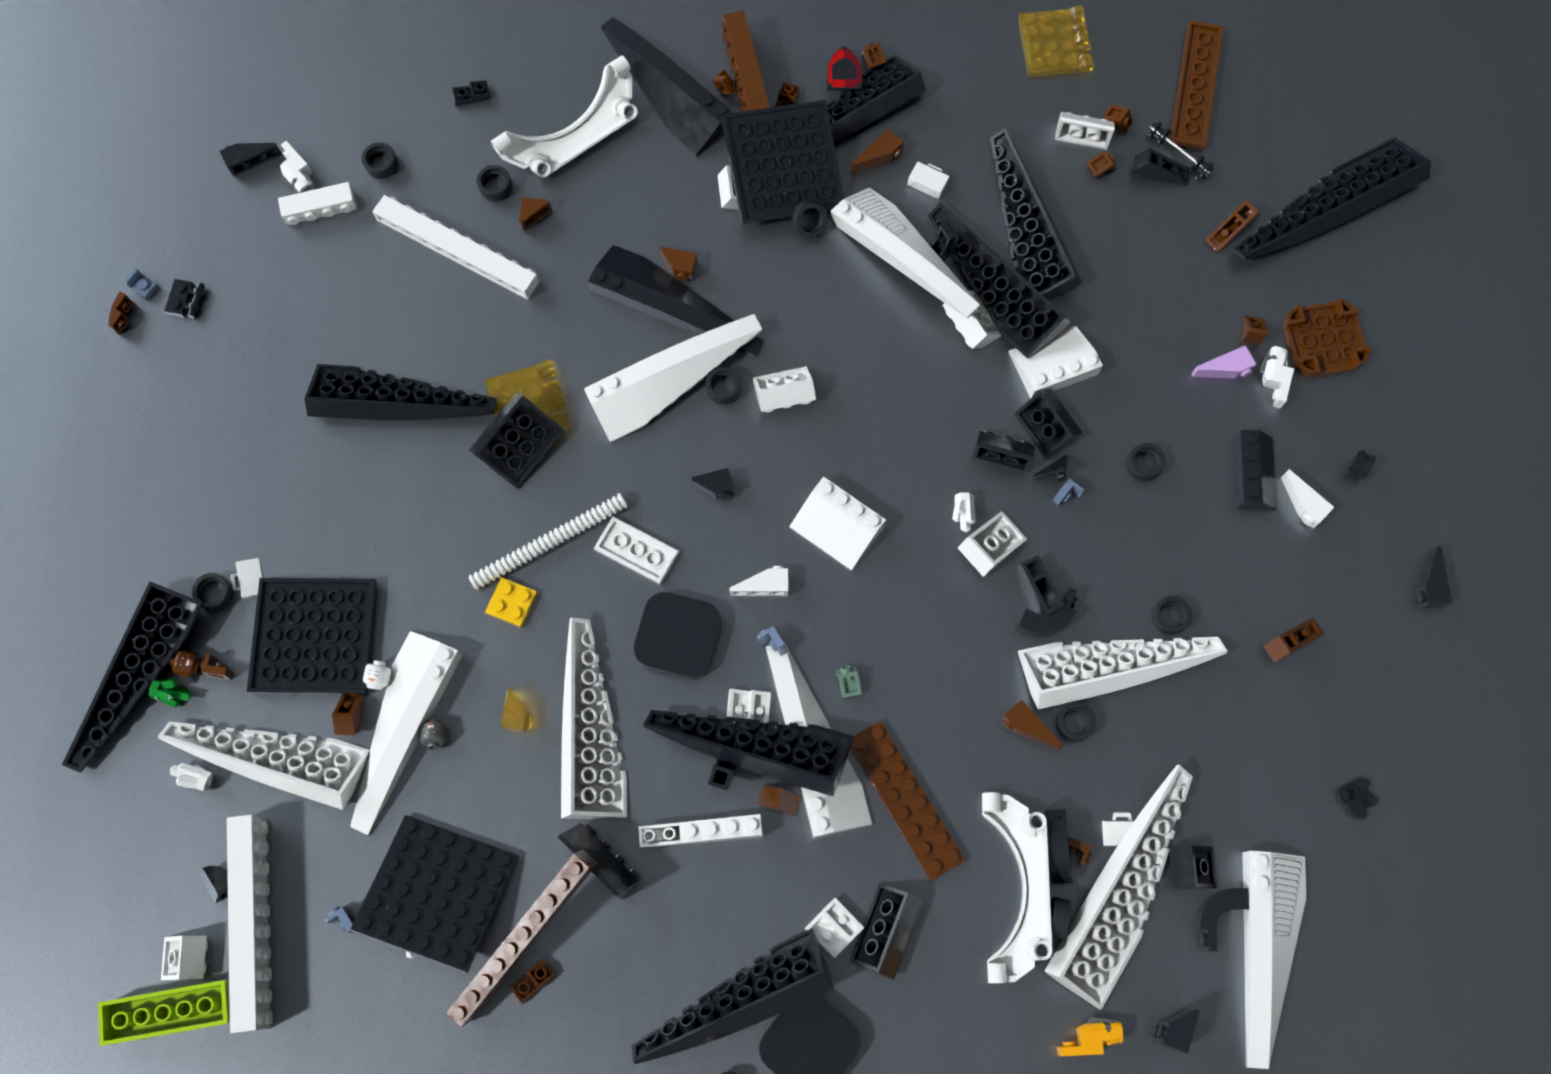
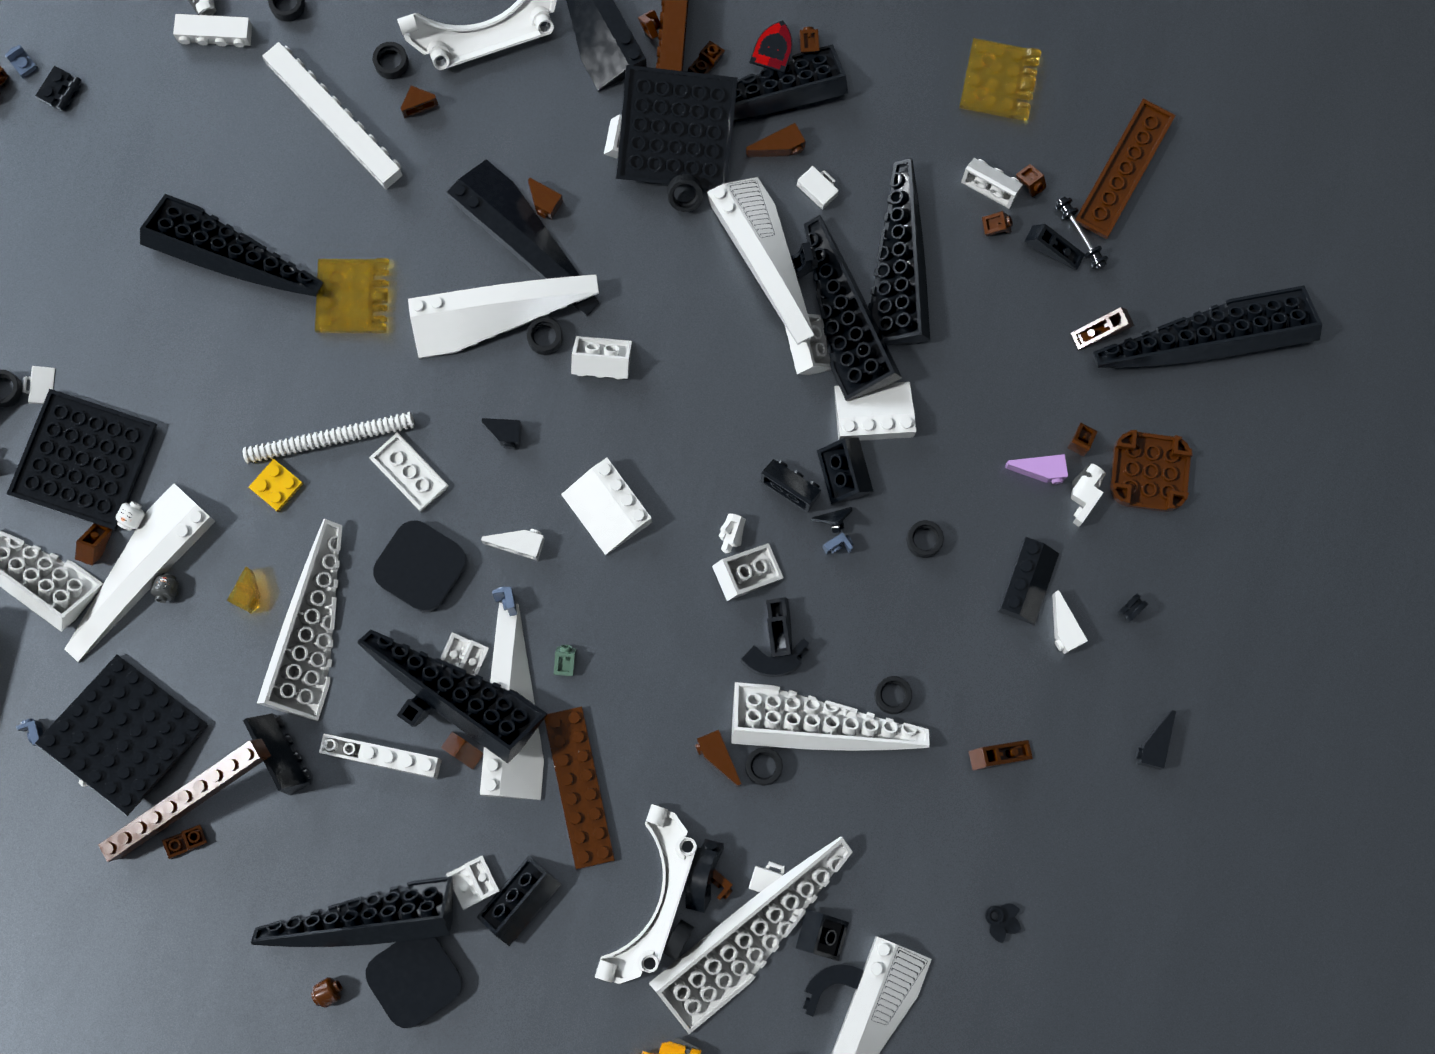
camera: 15 degrees right, 5 degrees up
black slope [469,392,565,488] -> none

